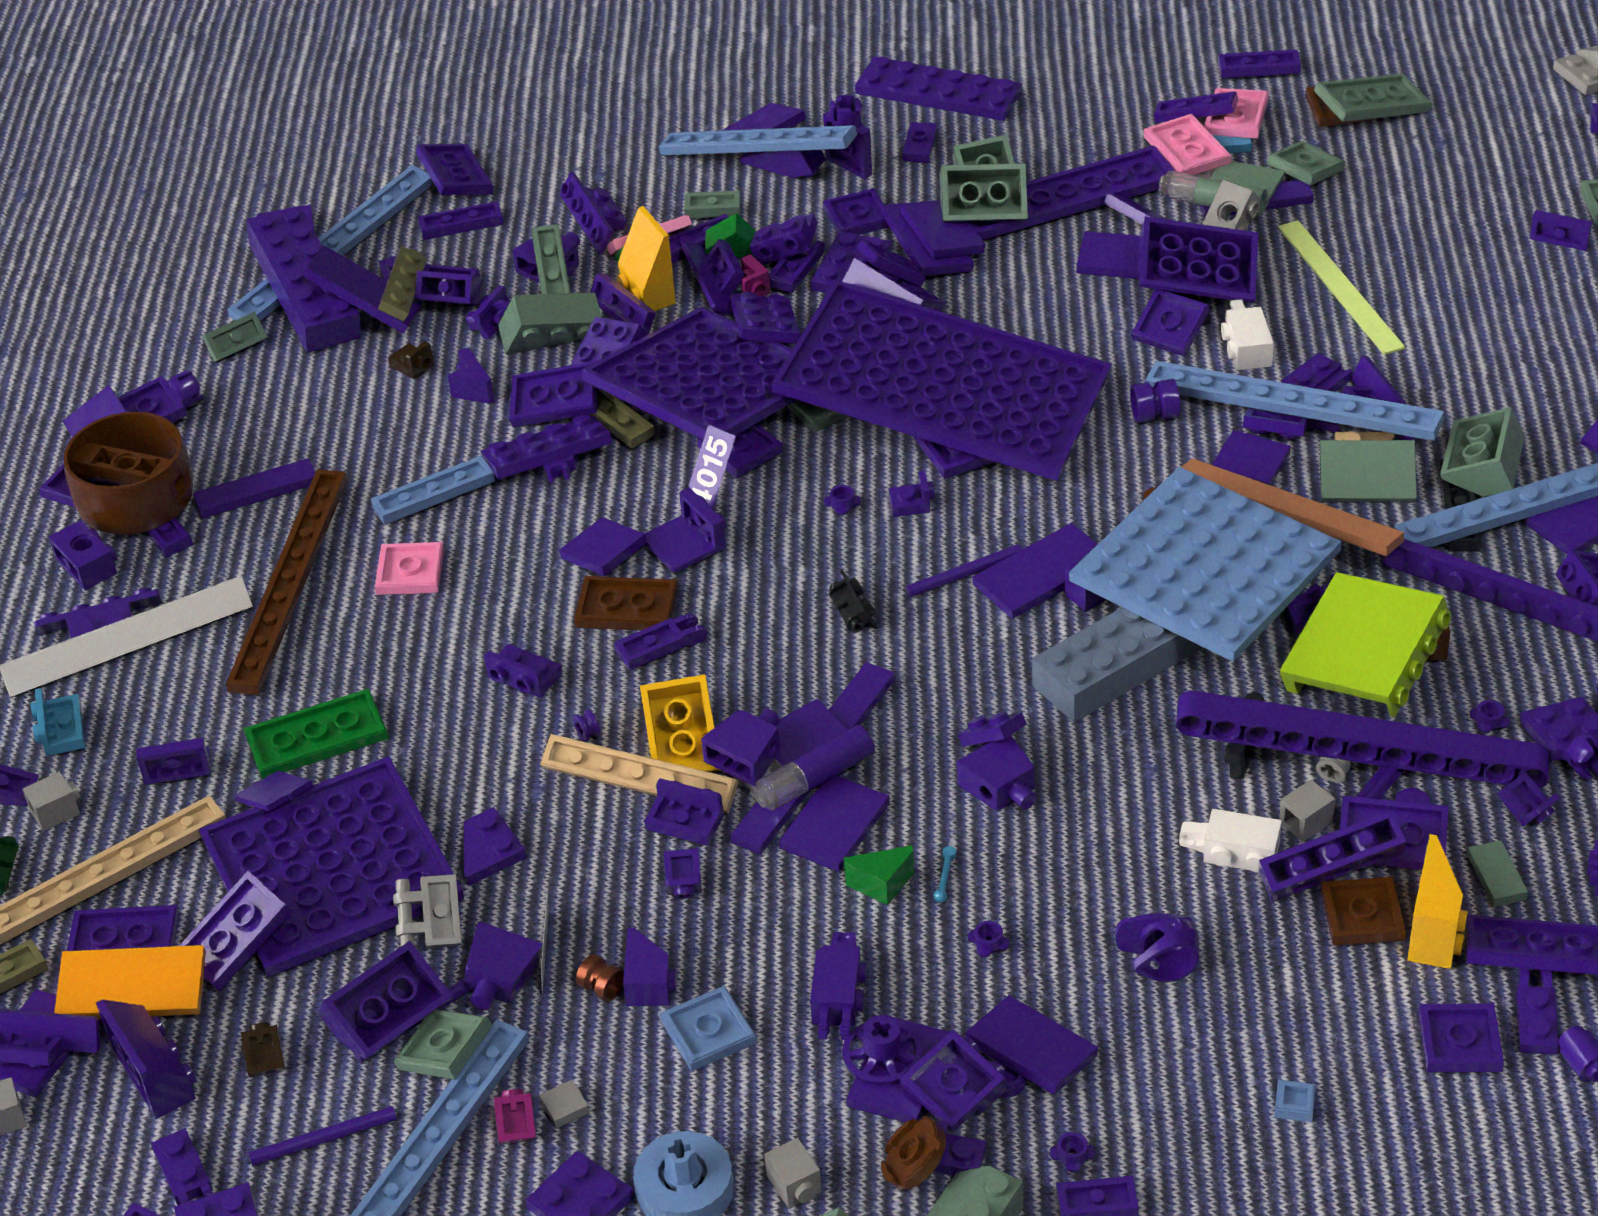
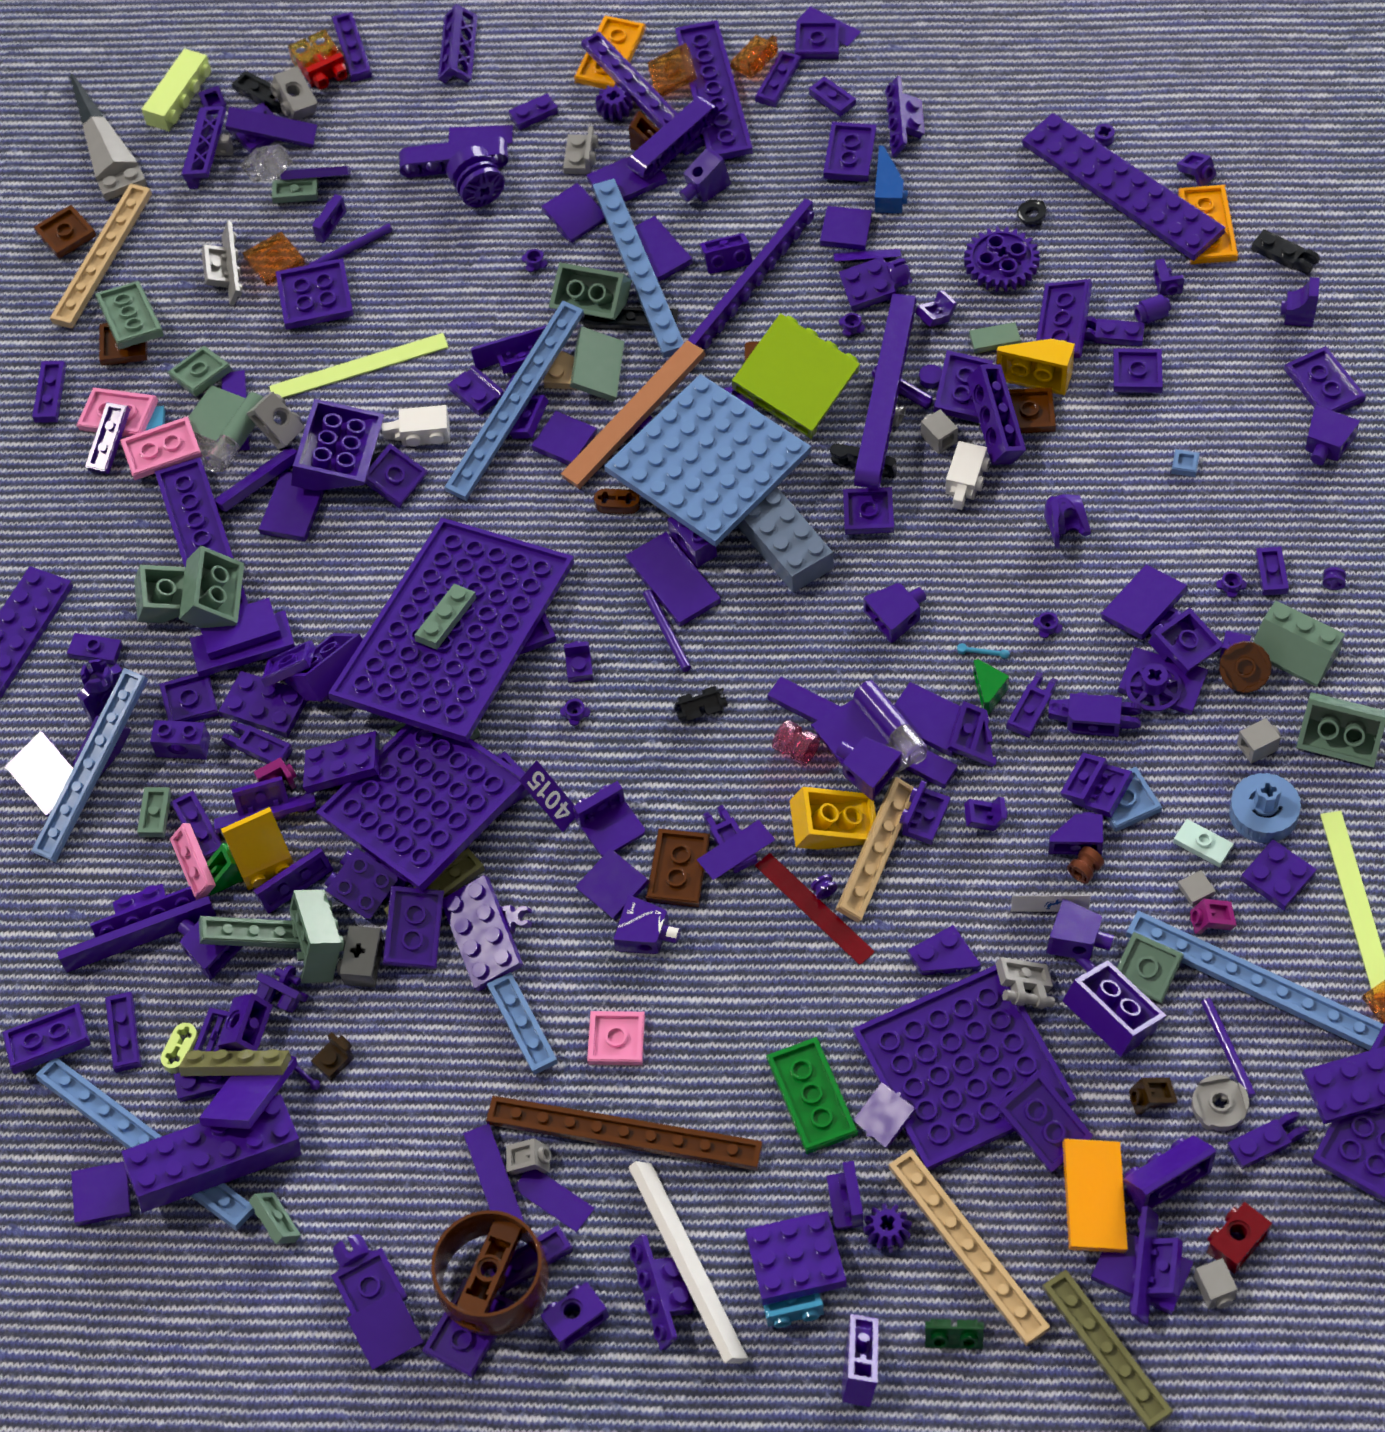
camera: 85 degrees left, 15 degrees up
light grey brick [23,771,81,831] -> none
dark purple tile [67,905,180,951] -> none
dark purple slope [448,347,495,404] -> none
dark purple bracket [484,644,563,698] -> none
green slope [705,213,757,257] -> none
dark purple plate [750,214,818,265] -> none
dark purple plate [958,711,1027,747] -> none
dark purple wheel [1130,379,1180,423] -> none
none -> reddish brown plate [33,205,97,259]
none -> tan plate [50,184,152,329]
none -> dark purple tile [57,896,217,973]
none -> dark purple brick [150,720,211,760]
none -> yellowish green beam [161,1023,199,1074]
none -> light grey bracket [201,221,242,306]
none -> clear orange tile [242,232,305,286]
none -> dark purple plate [276,258,354,330]
none -> dark purple hinge [294,1065,320,1090]
none -> dark purple bar [309,223,393,265]
none -> dark grey brick [337,926,384,988]
none -> sand green plate [415,584,476,650]
none -> light grey bracket [506,1138,551,1175]
none -> dark purple sticker [513,1169,595,1232]
none -> dark purple plate [522,249,548,272]
none -> dark purple torso [613,895,680,954]
none -> dark purple sticker [697,820,775,880]
none -> dark purple plate [745,1211,847,1306]
none -> dark red sticker [755,853,874,965]
none -> clear pink wheel [772,720,820,766]
none -> dark purple plate [843,487,894,535]
none -> dark purple gear [863,1203,912,1253]
none -> dark purple wing [947,701,996,767]
none -> dark purple hinge [1006,672,1058,738]
none -> dark purple slope [1060,753,1134,818]
none -> light aqua plate [1173,819,1234,868]
none -> light grey plate [1191,1075,1249,1131]
none -> dark red brick [1207,1202,1272,1275]

